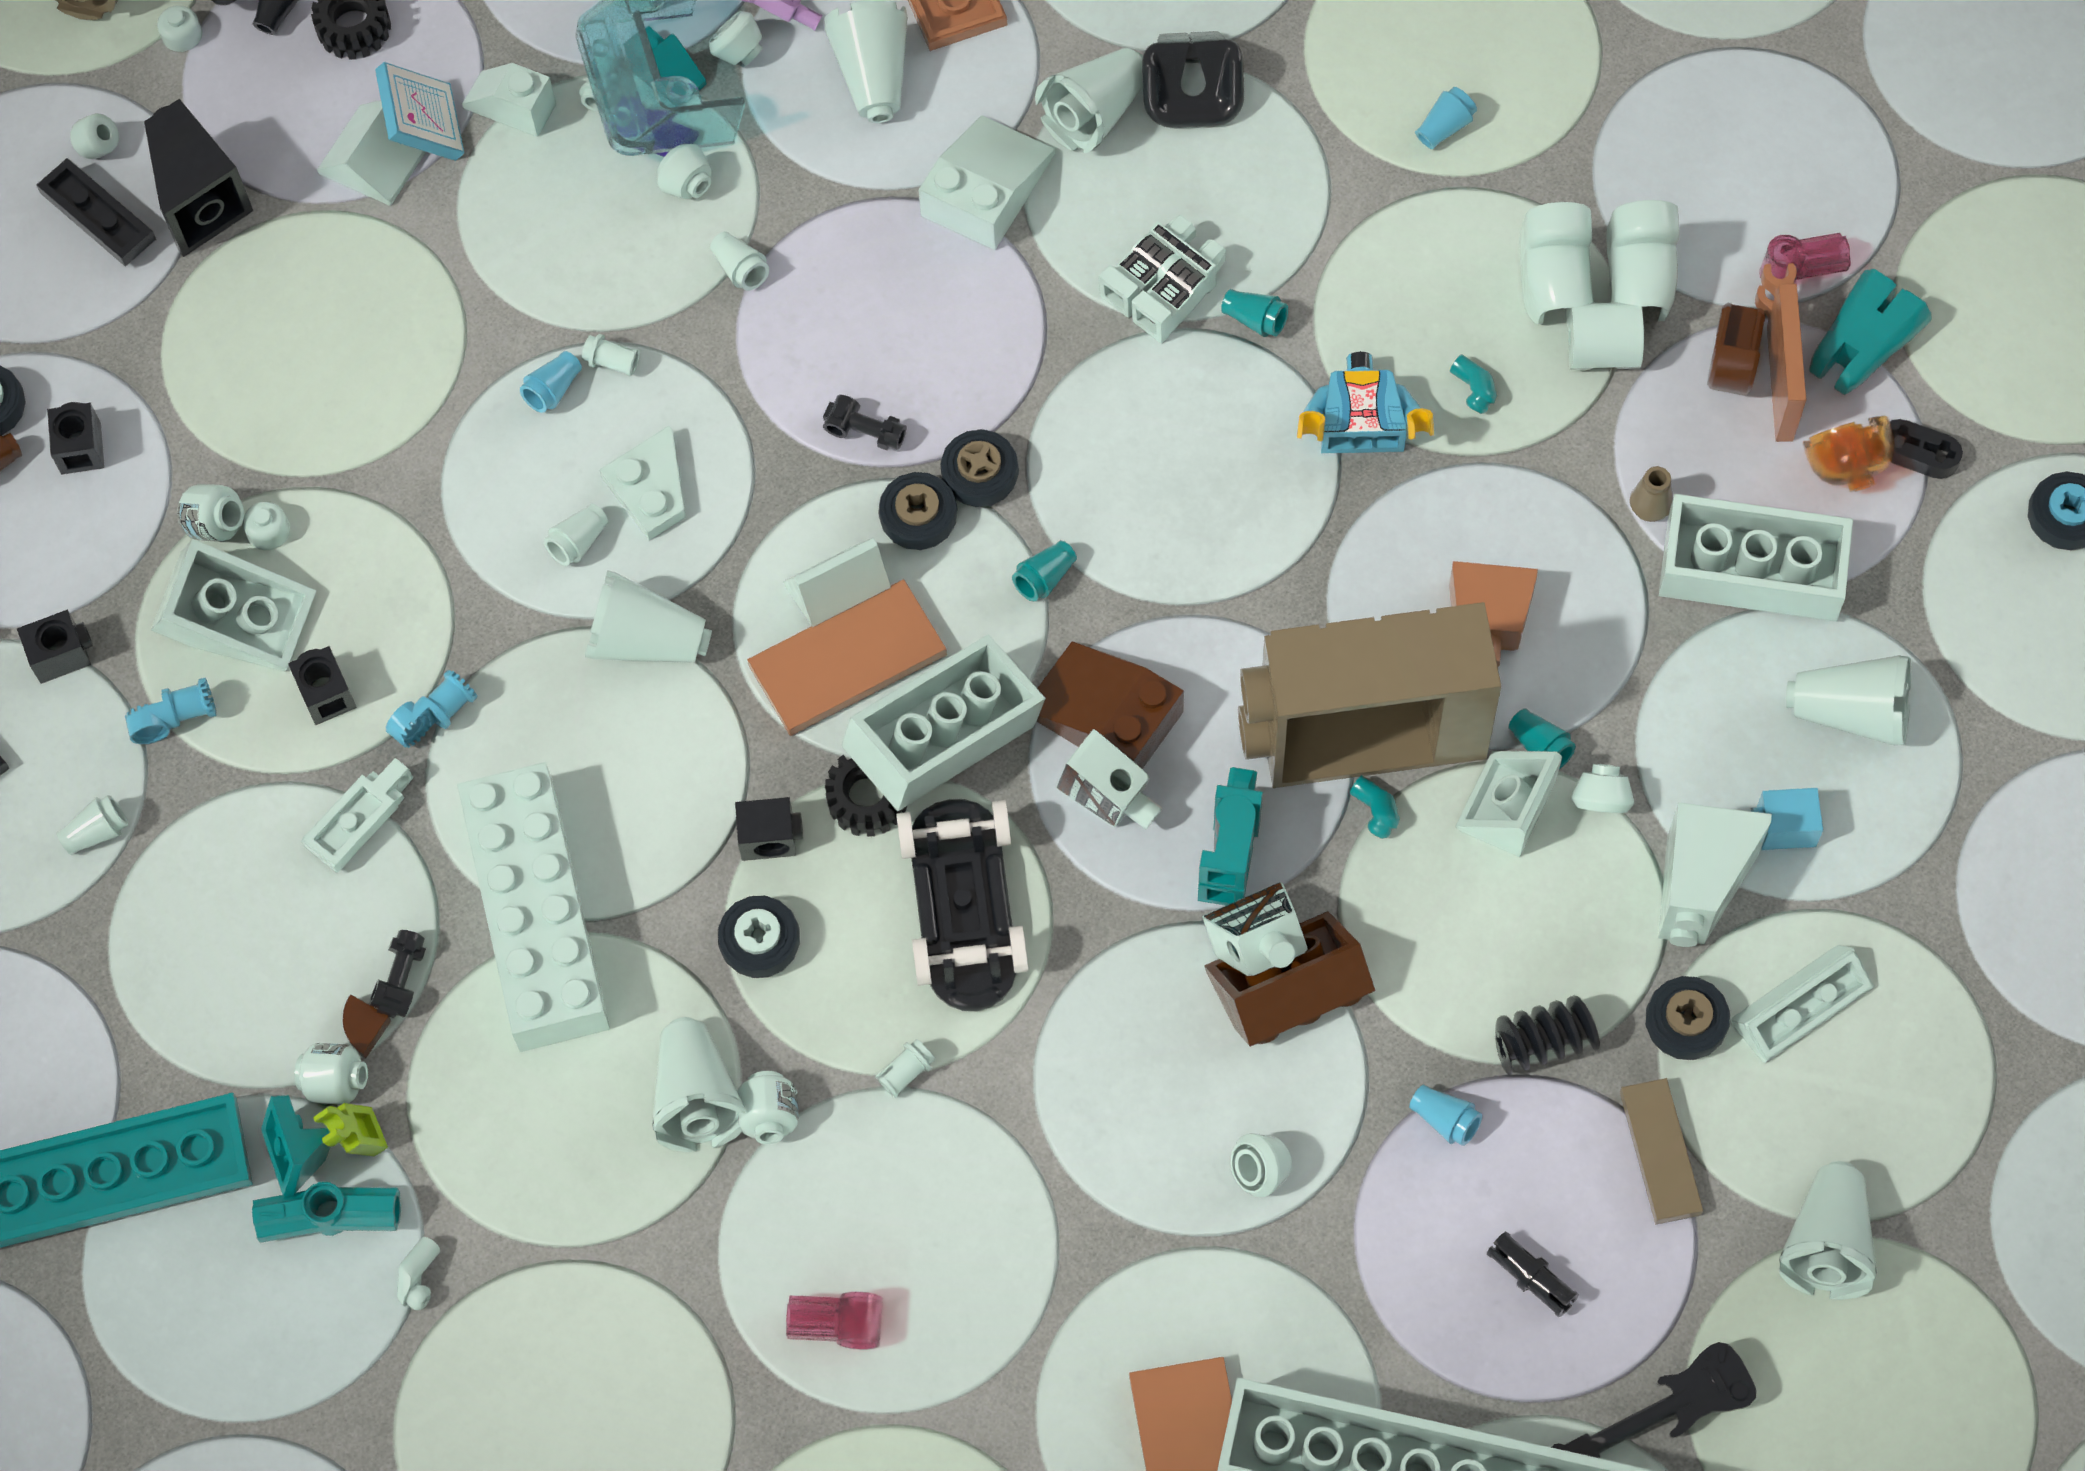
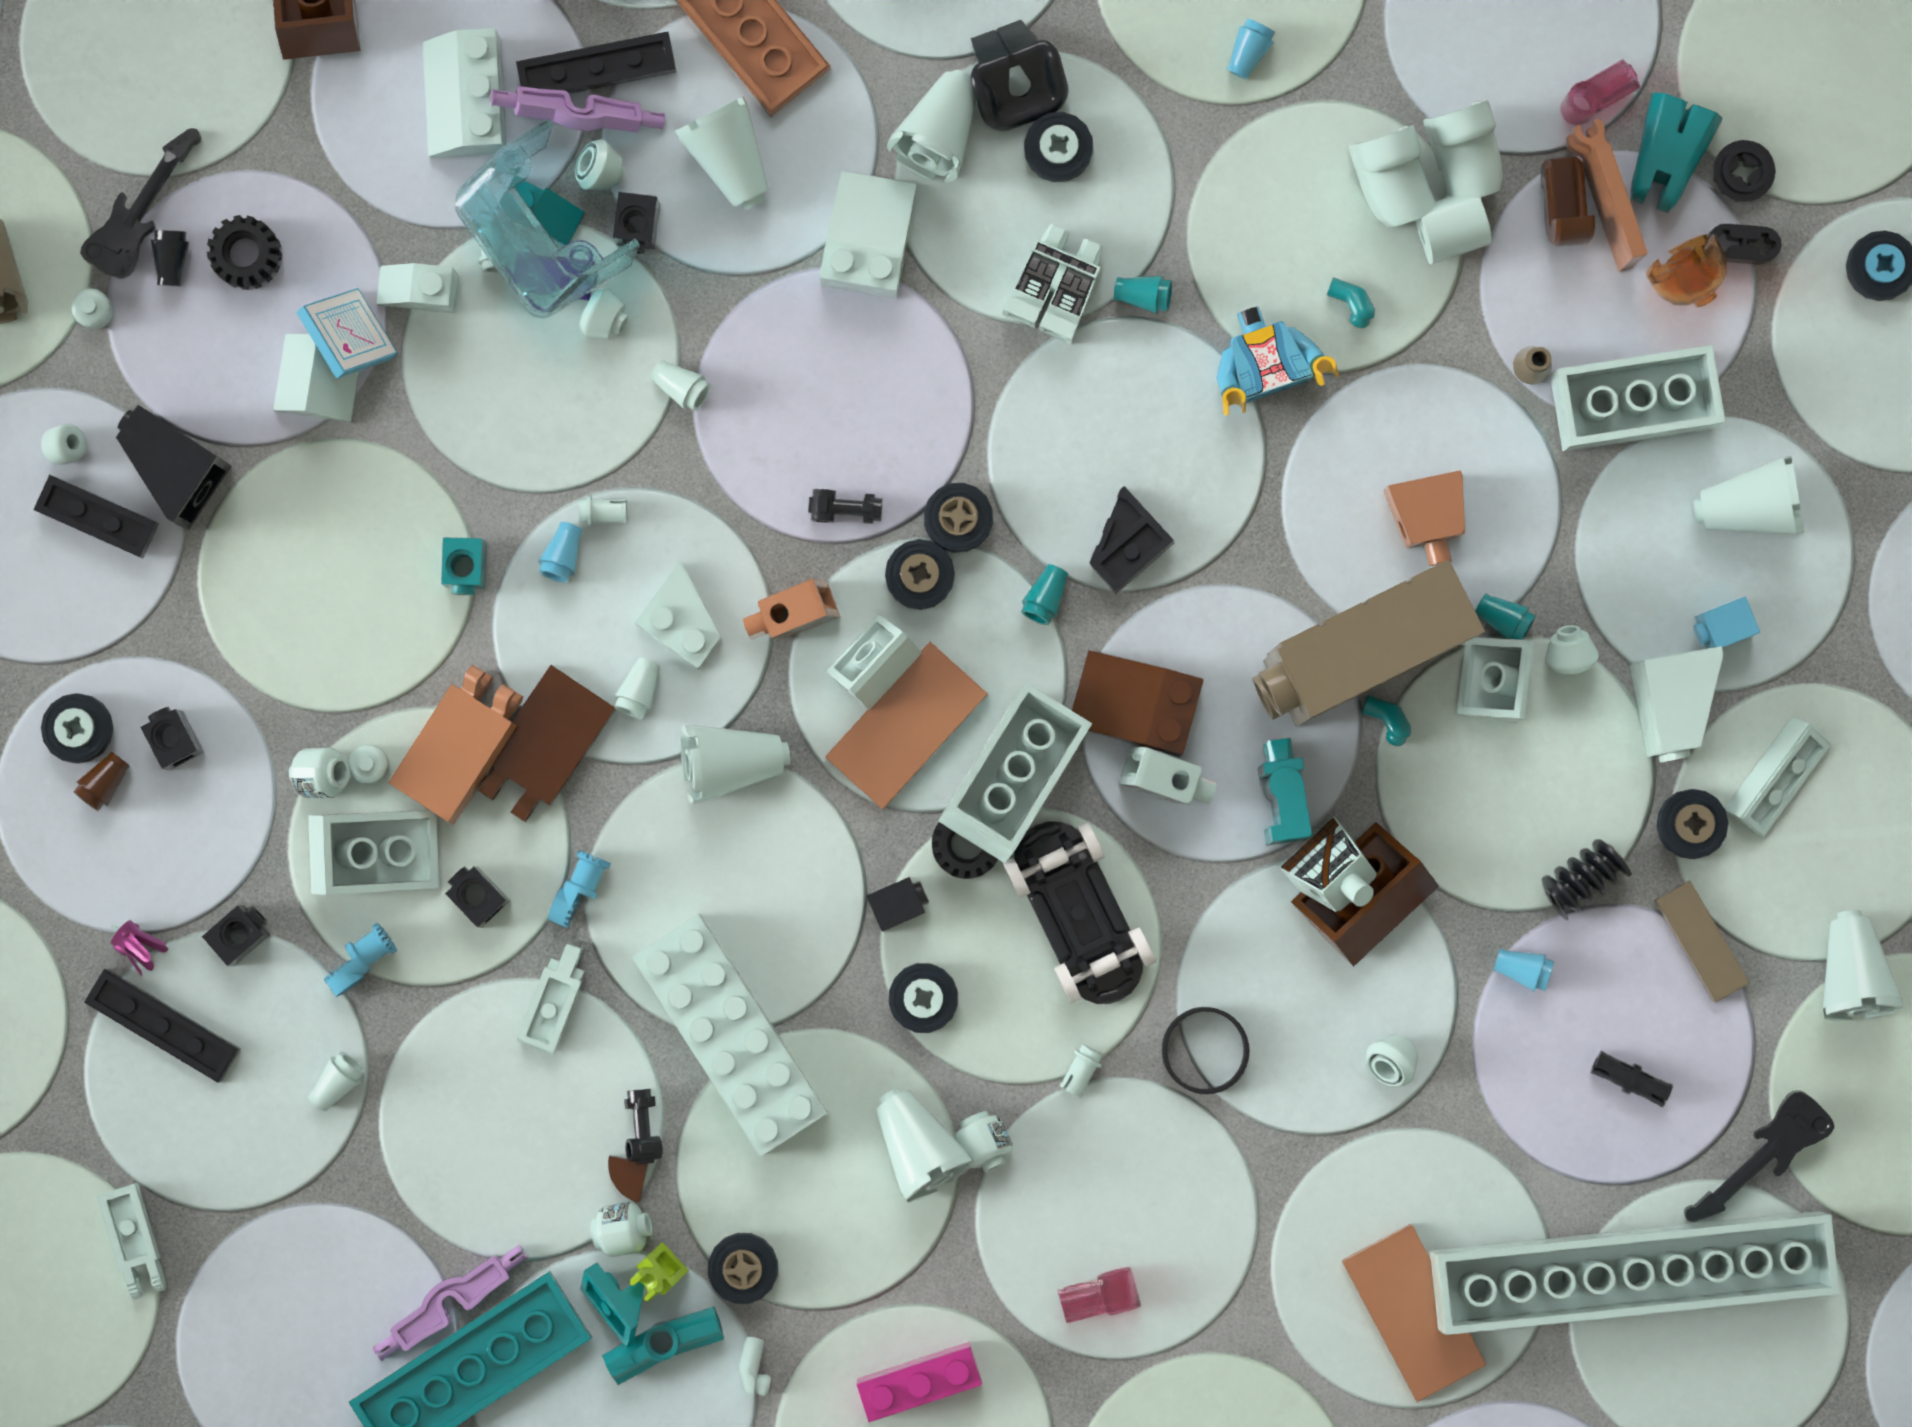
camera: 25 degrees left, 20 degrees up
none -> lavender piece [373,1244,528,1361]
none -> nougat tile [388,665,523,825]
none -> teal brick [441,537,487,595]
none -> reddish brown tile [478,665,616,822]
none -> black brick [613,192,660,254]
none -> black wheel [708,1233,778,1304]
none -> nougat torso [743,579,841,640]
none -> dark pink brick [856,1342,982,1422]
none -> black wheel [1024,112,1093,182]
none -> black wing [1089,486,1175,594]
none -> black tyre [1162,1007,1250,1094]
none -> black gear [1713,140,1776,202]

